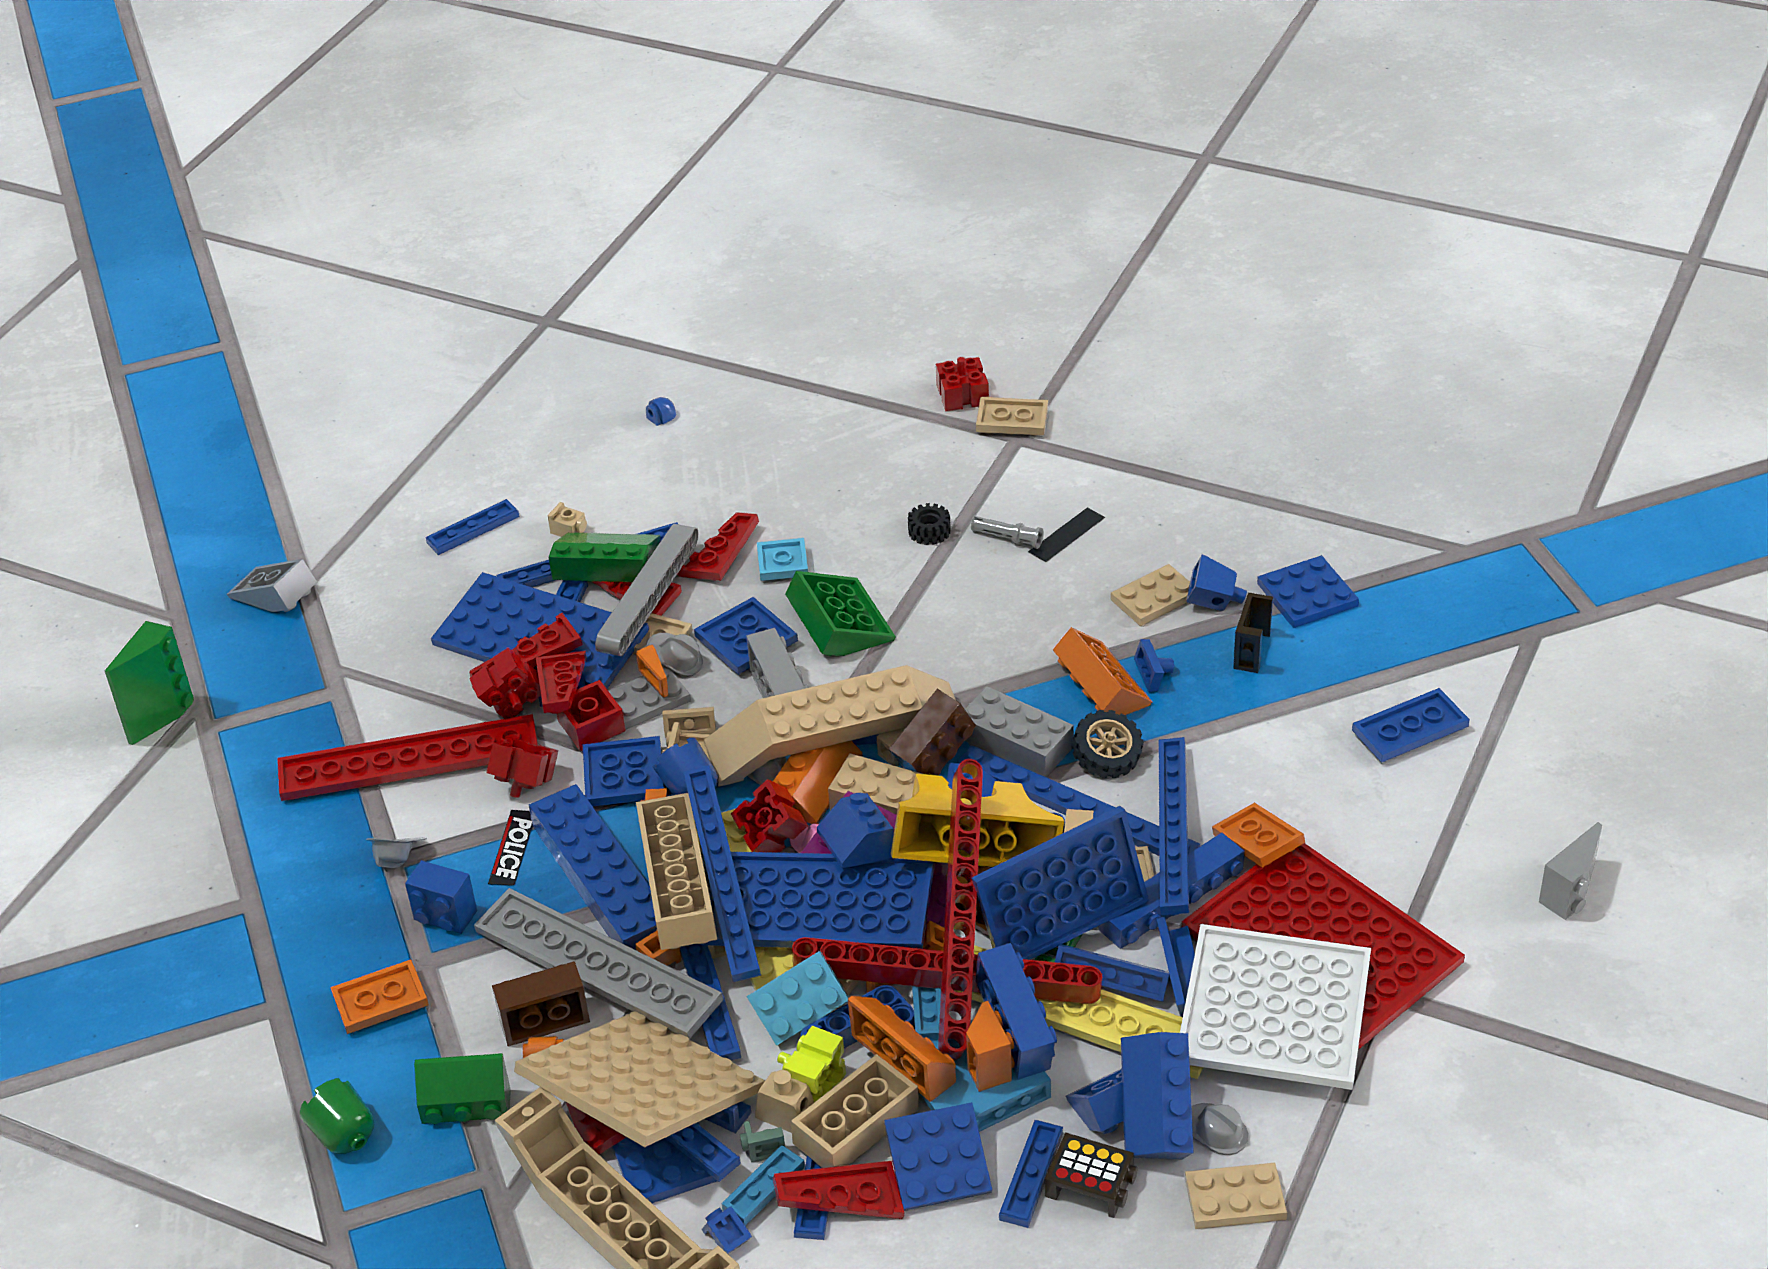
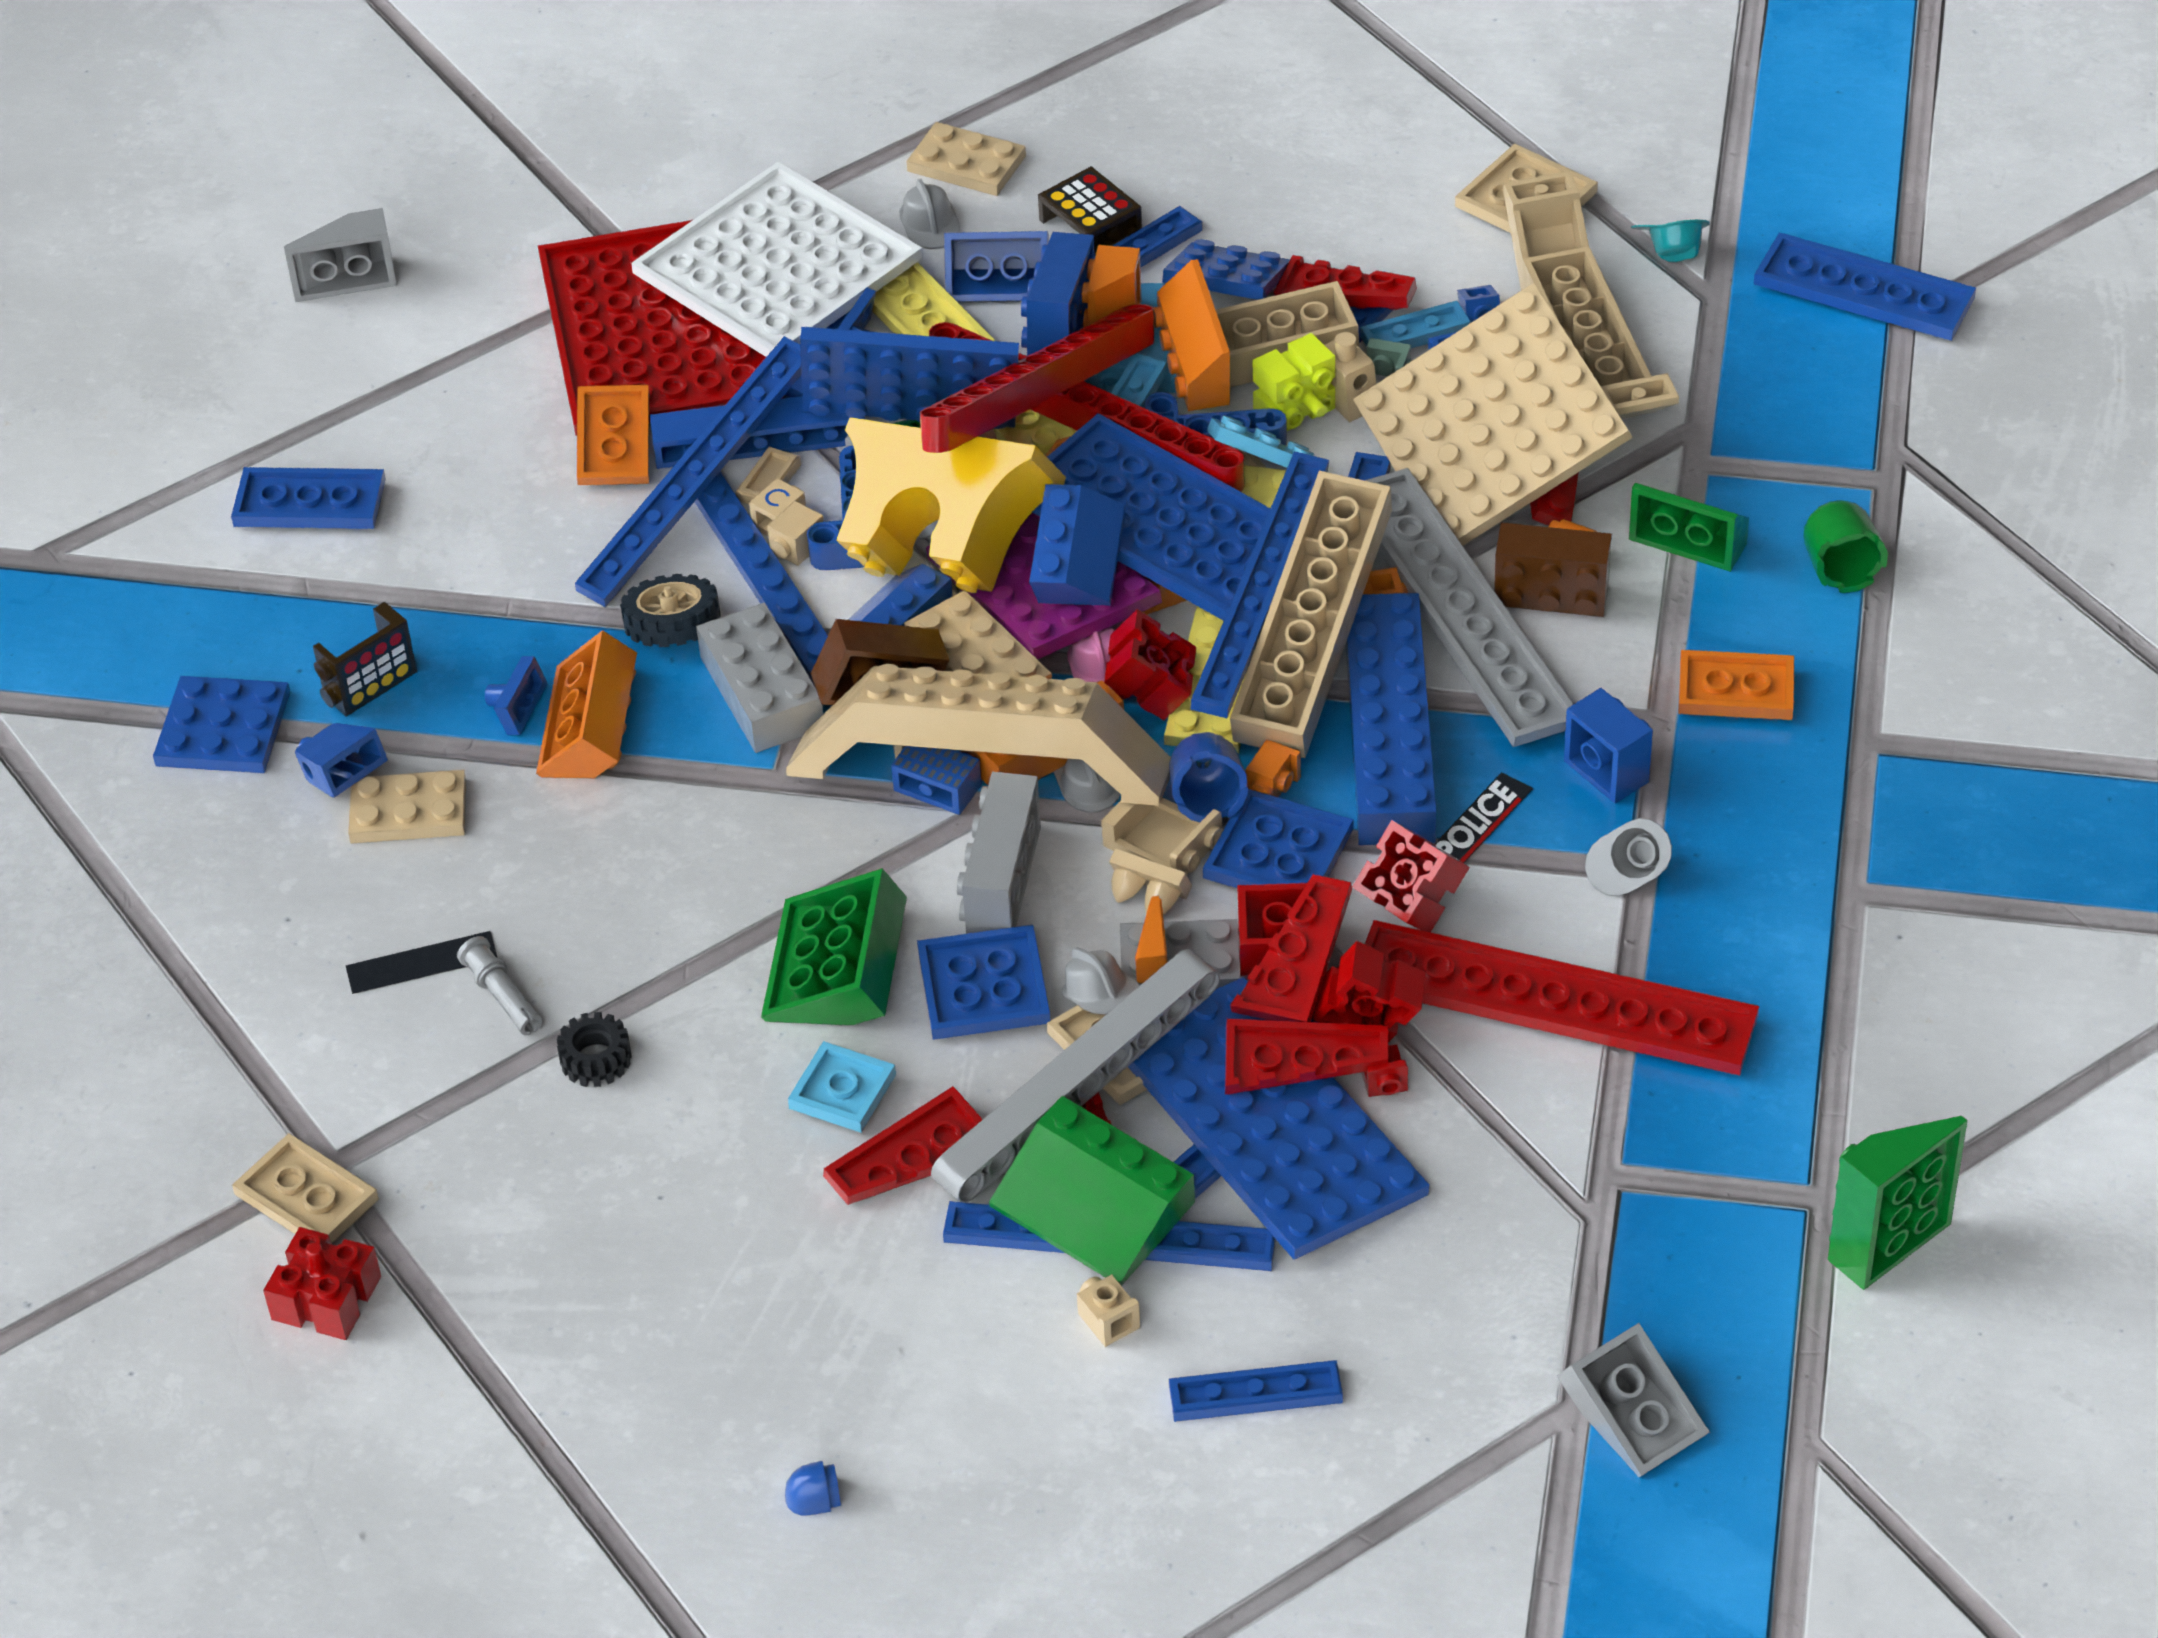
camera: 150 degrees left, 5 degrees up
blue slope [1121,1032,1194,1160] -> none

